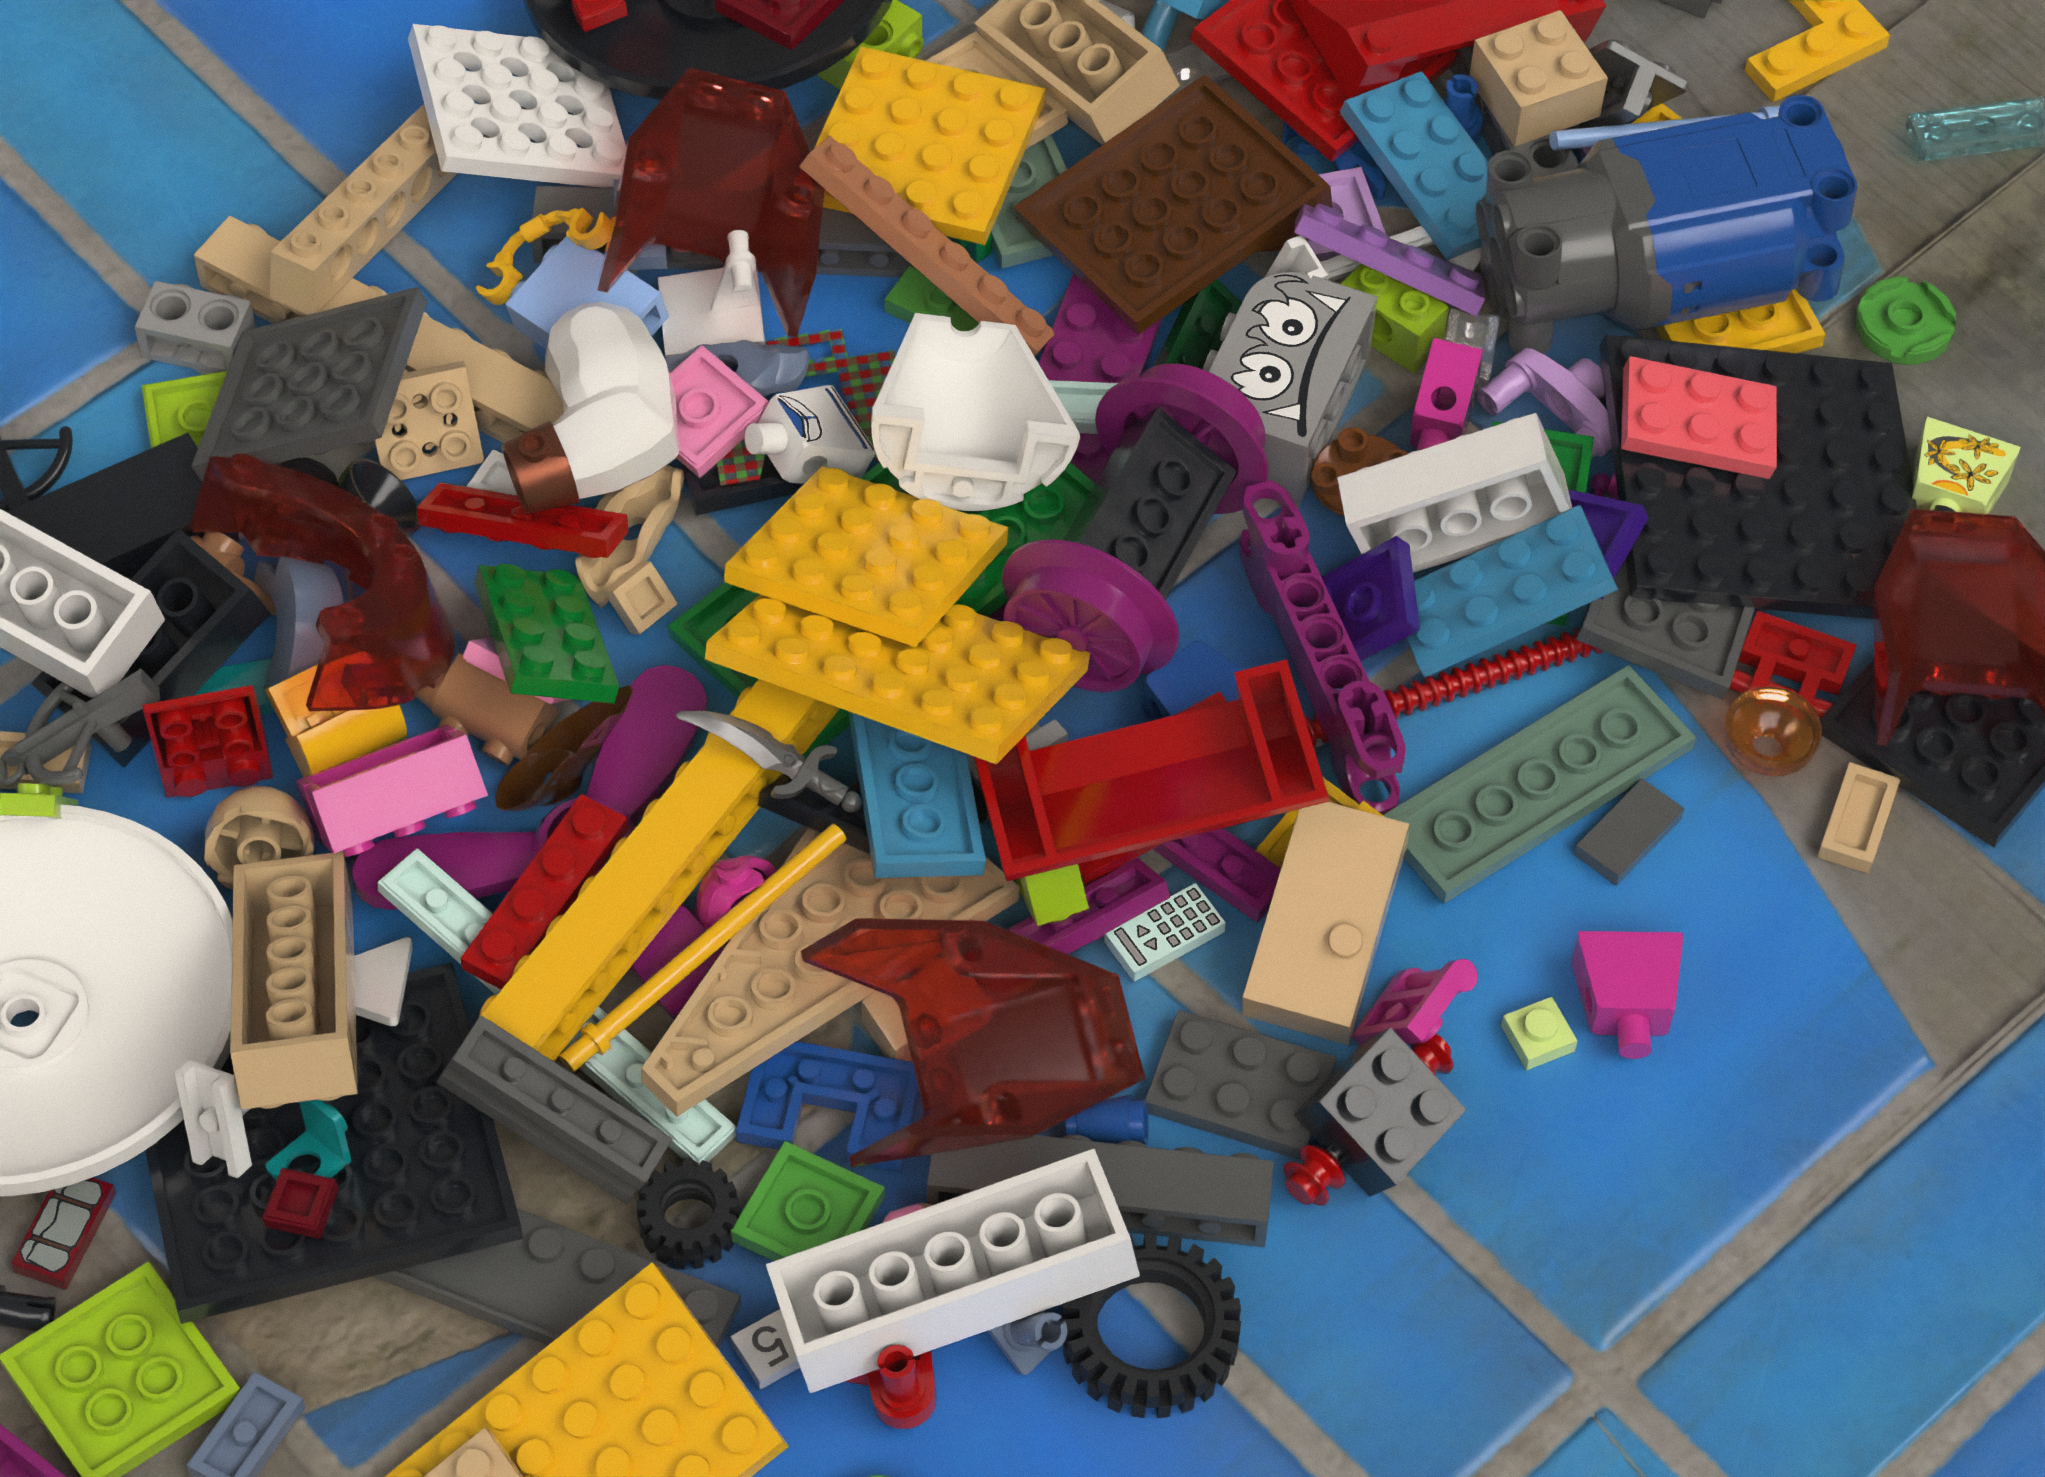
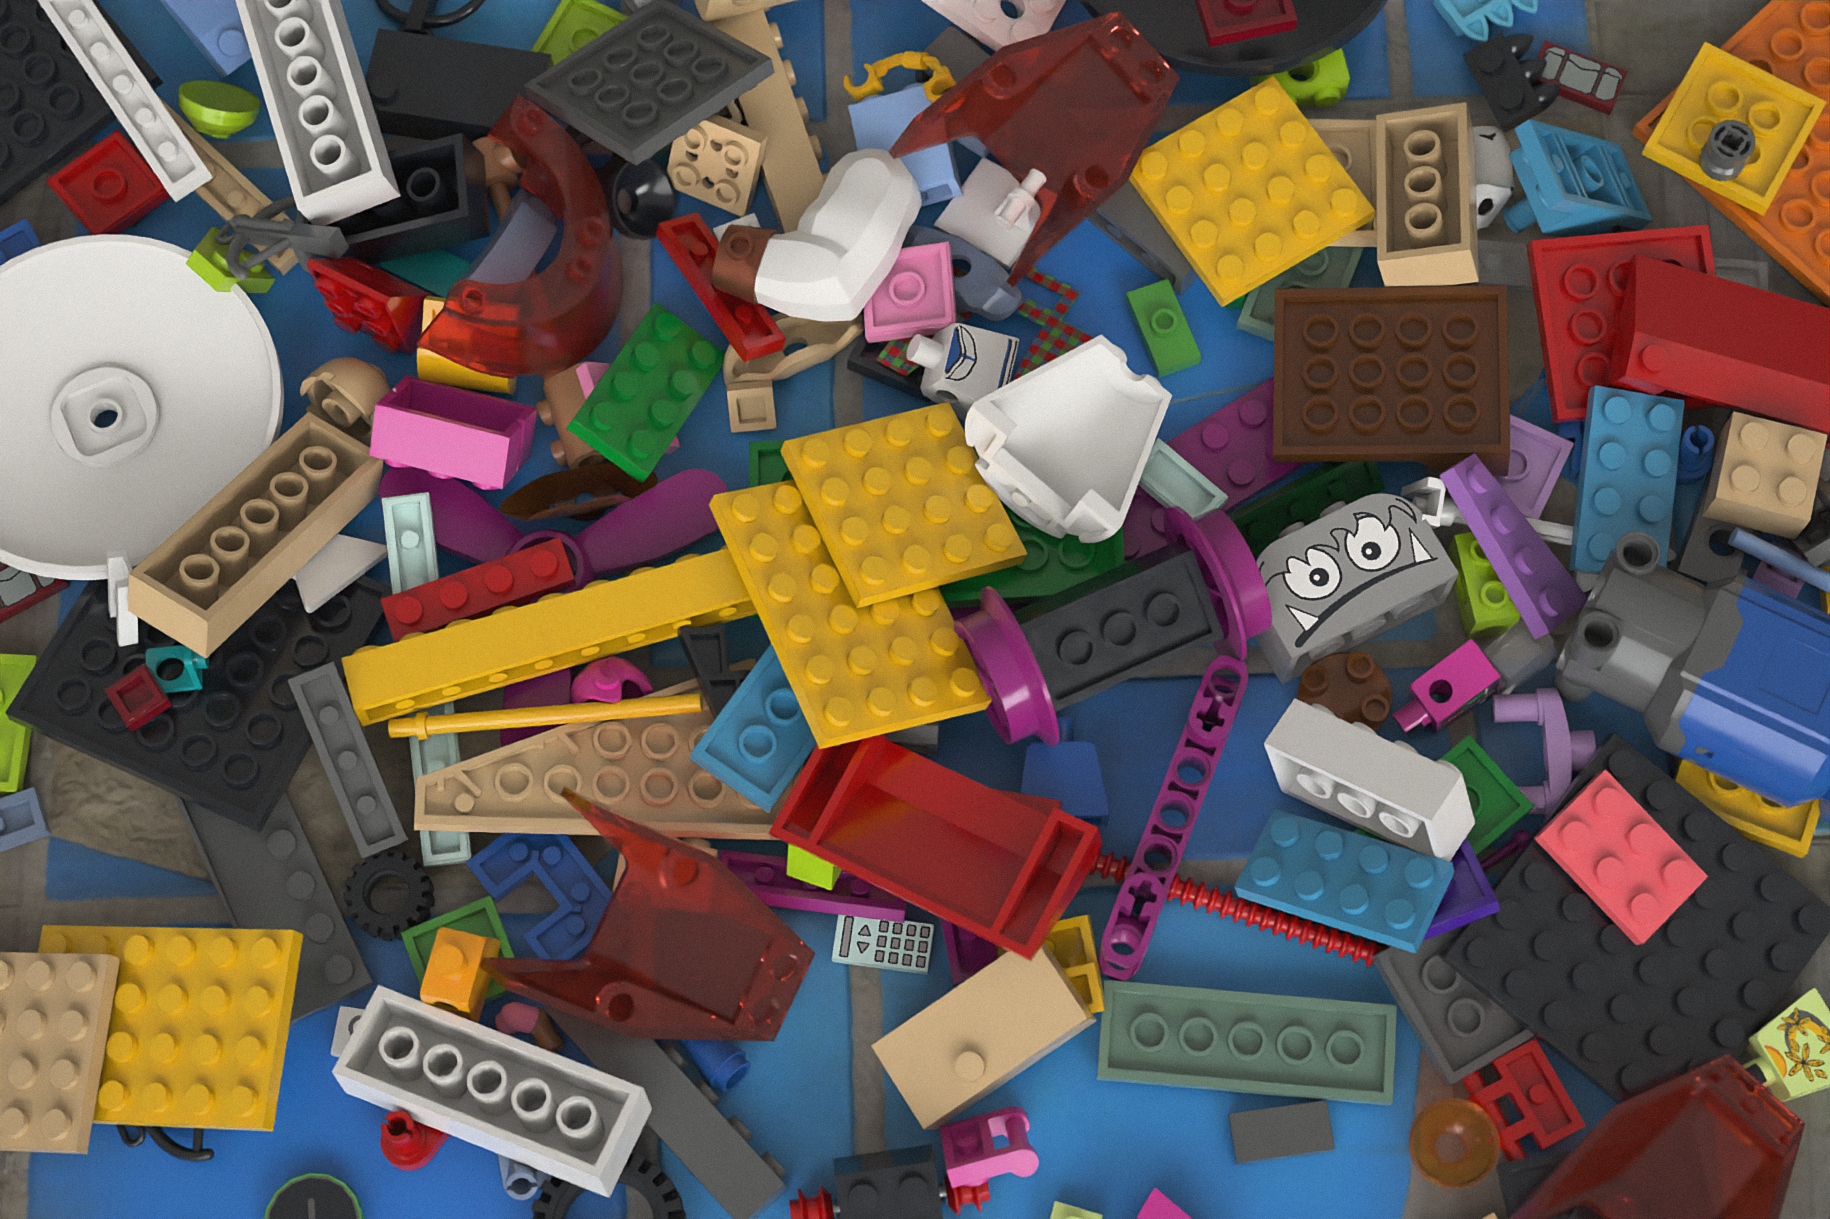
camera: 45 degrees right, 15 degrees up
piece [675,711,862,813] -> none
nougat plate [799,136,1055,357] -> none
dark grey plate [1145,1010,1337,1161] -> none
dark purple plate [1322,536,1420,661] -> none
none -> light orange torso [420,927,502,1023]

